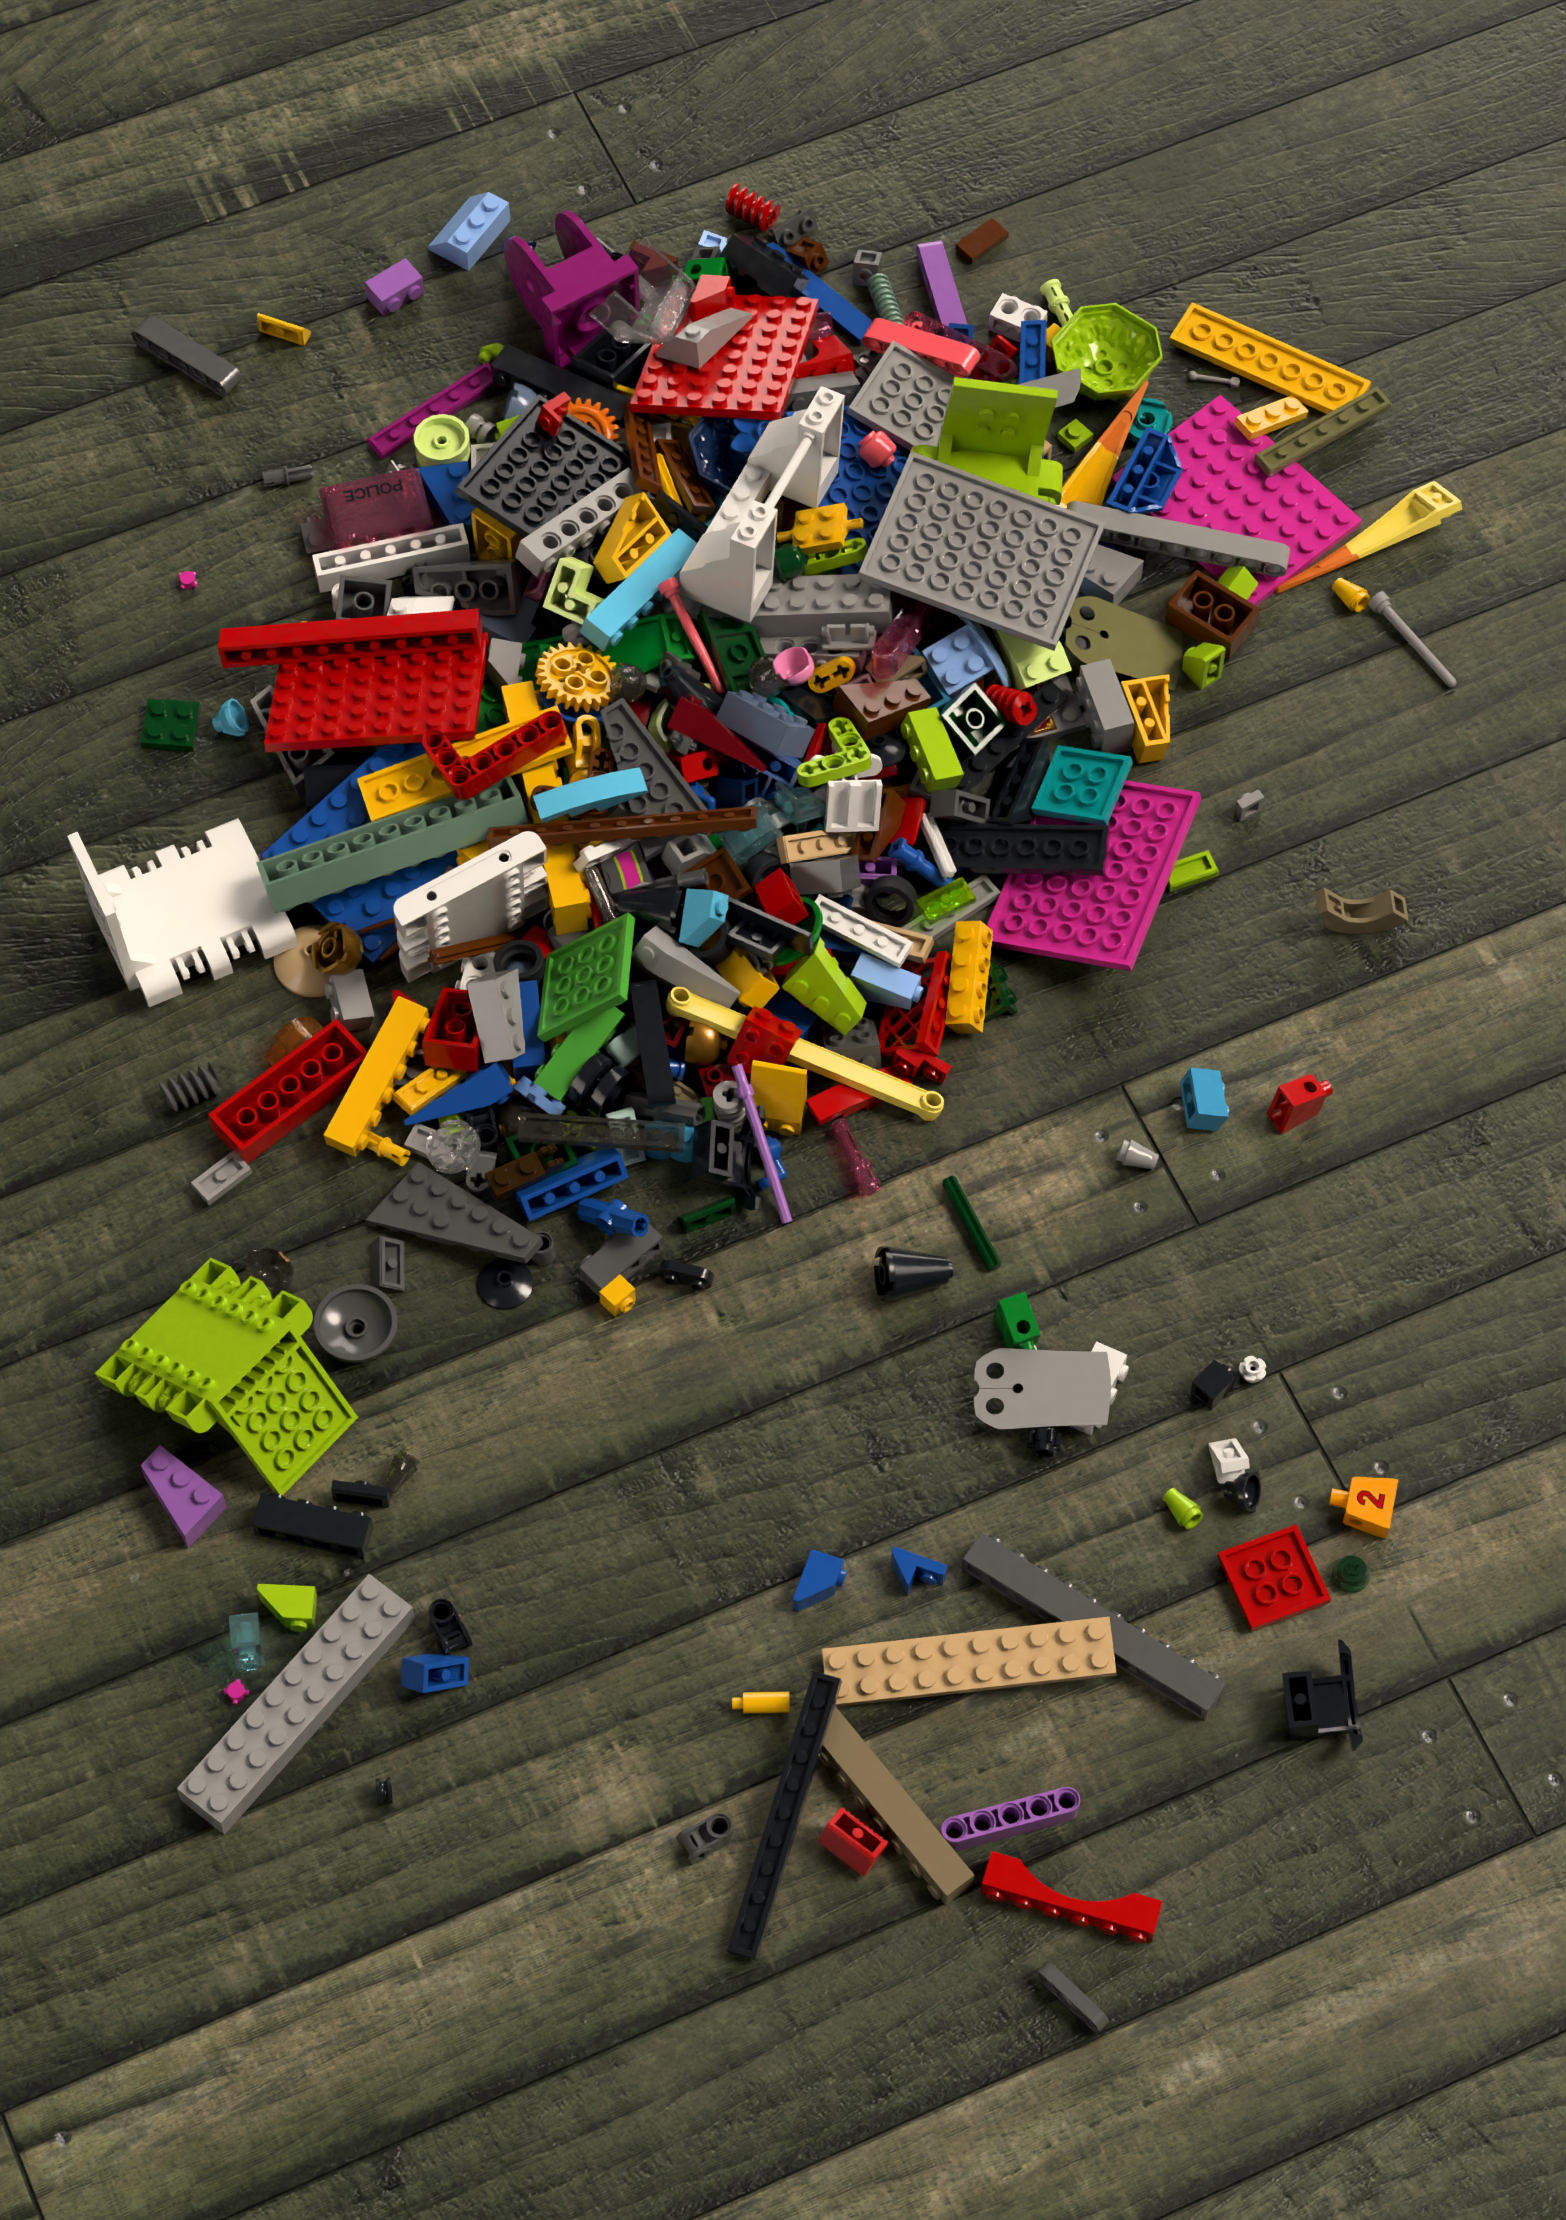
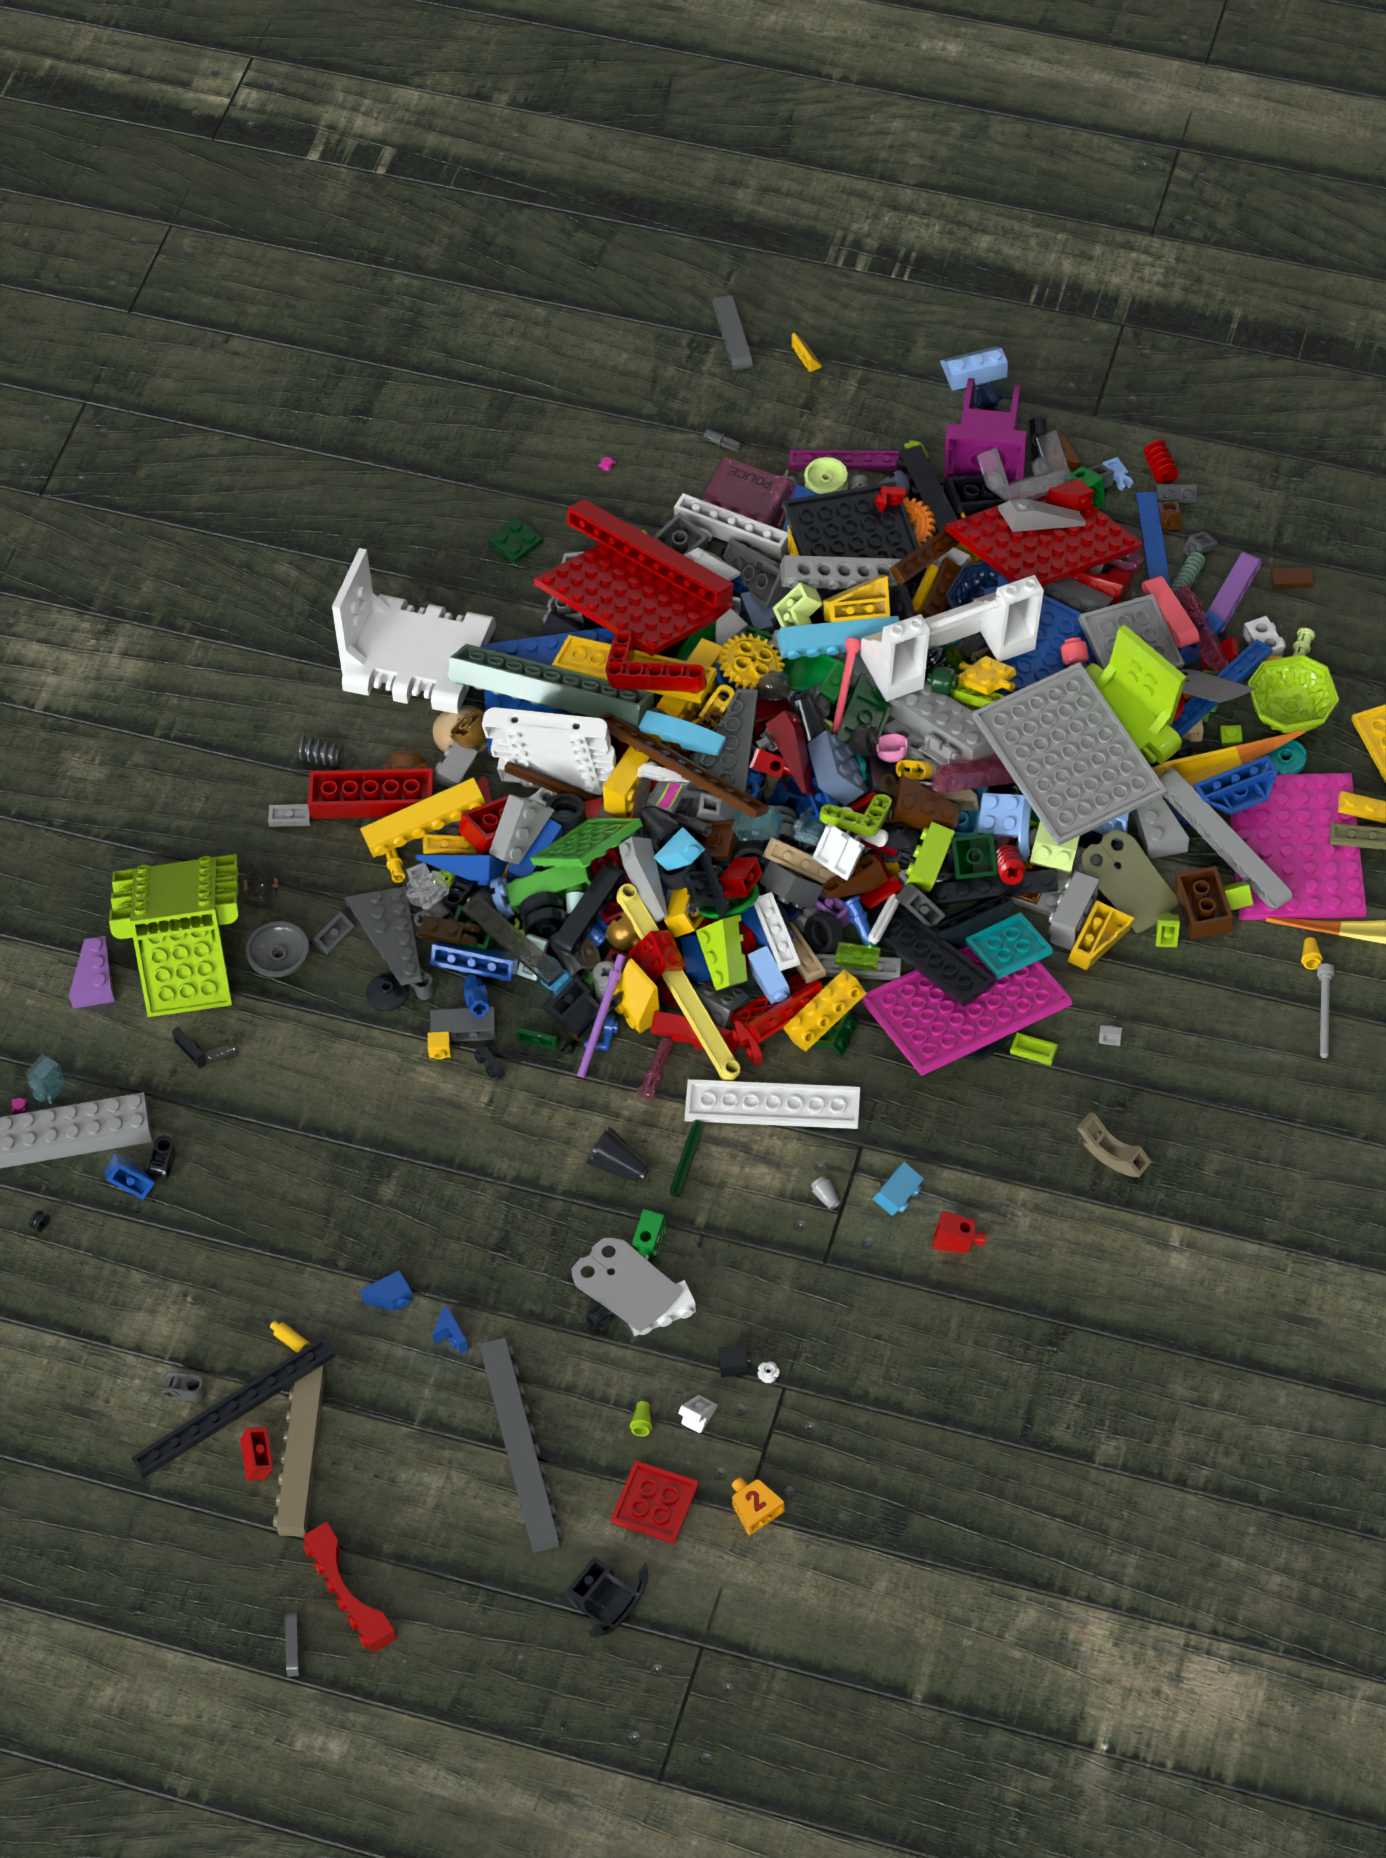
camera: 45 degrees right, 5 degrees down
medium azure piece [212,698,249,737] -> none
black brick [252,1493,373,1559] -> none
lime slope [257,1584,317,1632] -> none
dark grey bracket [299,515,332,554] -> none
medium lavender brick [365,258,424,316] -> none
black wedge [719,234,809,298] -> none
tan plate [822,1617,1117,1707] -> none
medium lavender beam [941,1787,1080,1851] -> none
light grey hinge [1188,371,1240,388] -> none
black piece [1223,1472,1261,1513] -> none
clear green cone [1331,1555,1370,1593] -> none
none -> white plate [685,1079,860,1129]

